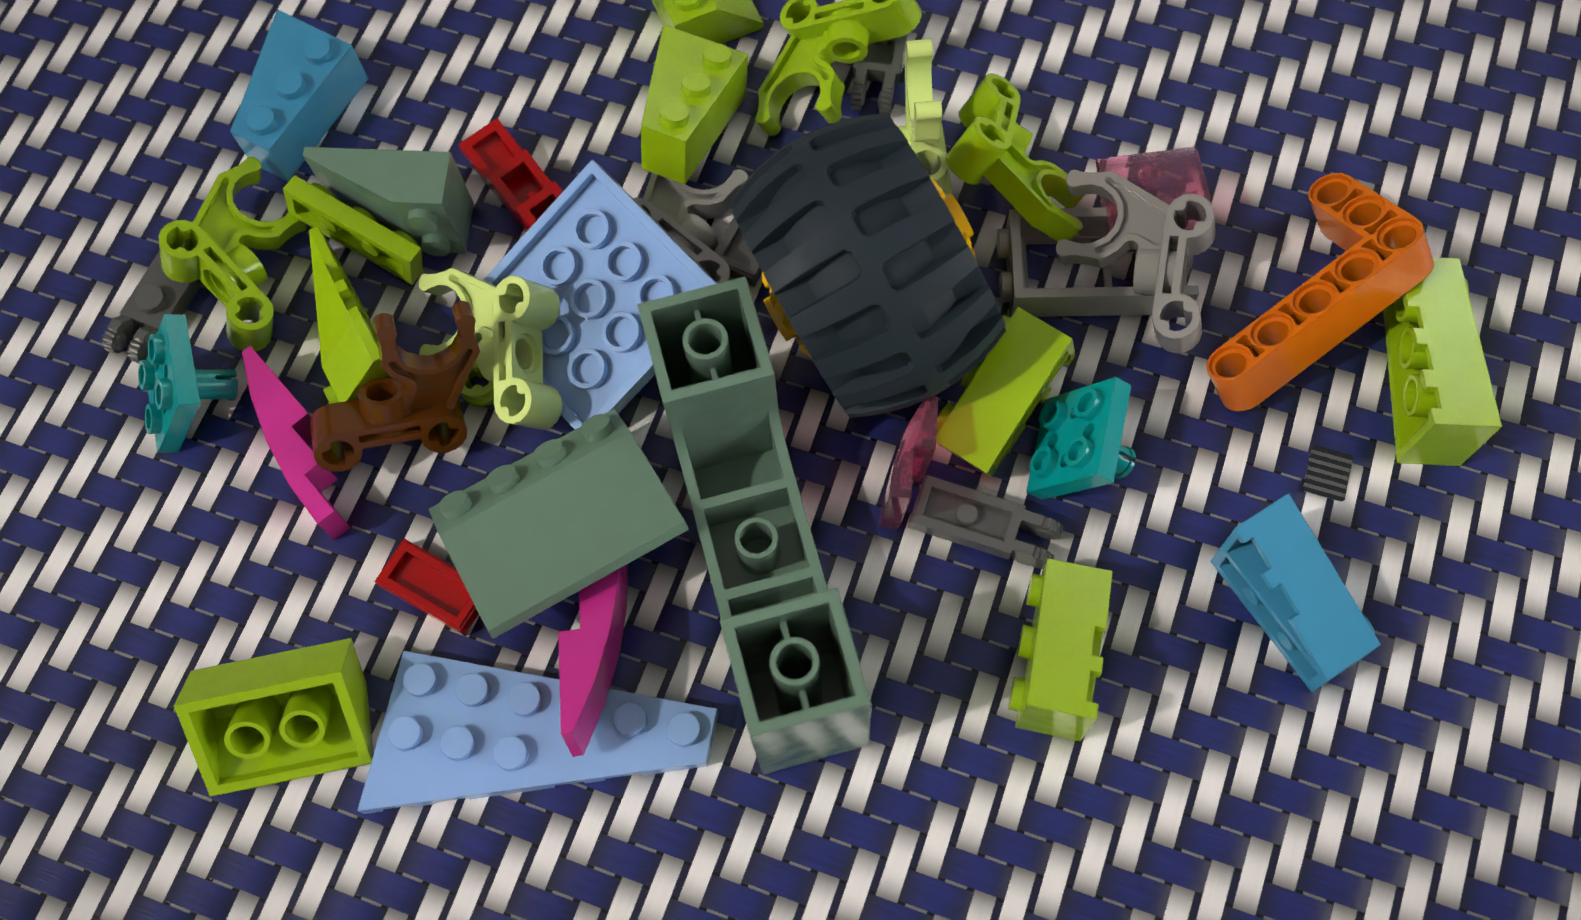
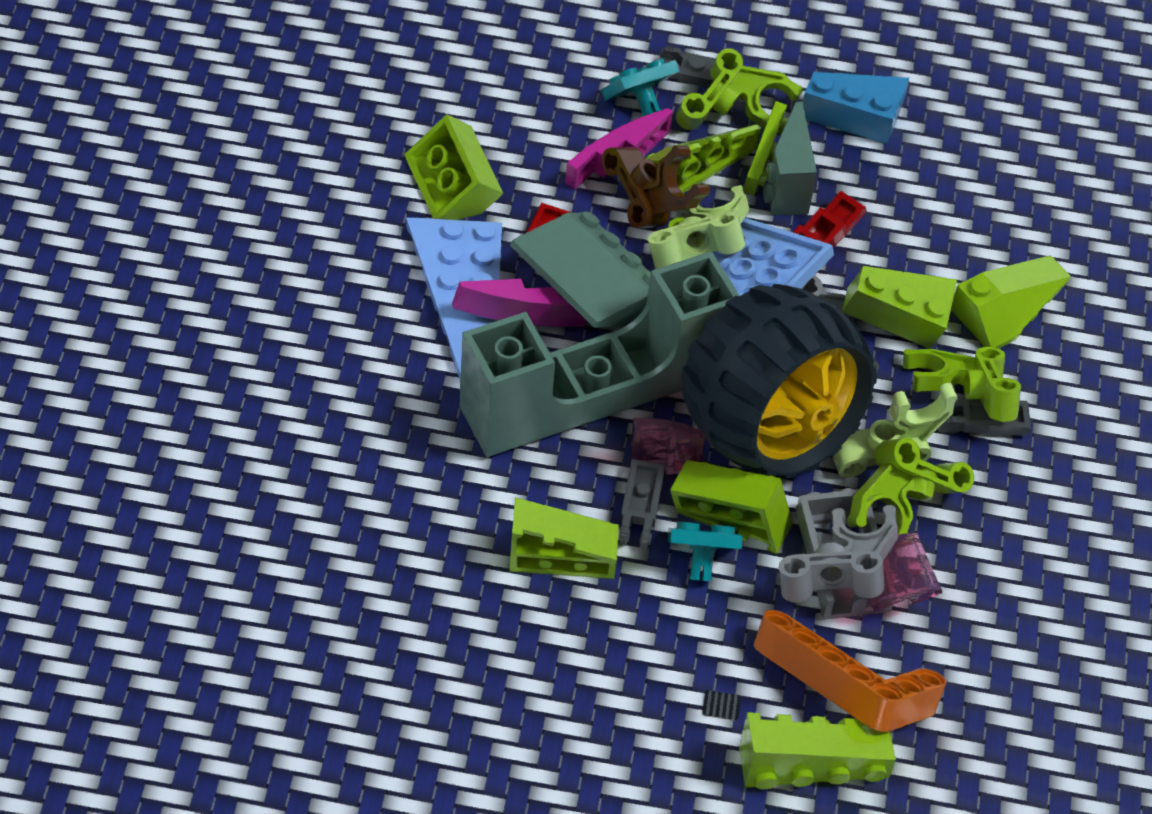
camera: 70 degrees right, 15 degrees down
dark azure wedge [1210,493,1381,692] -> none

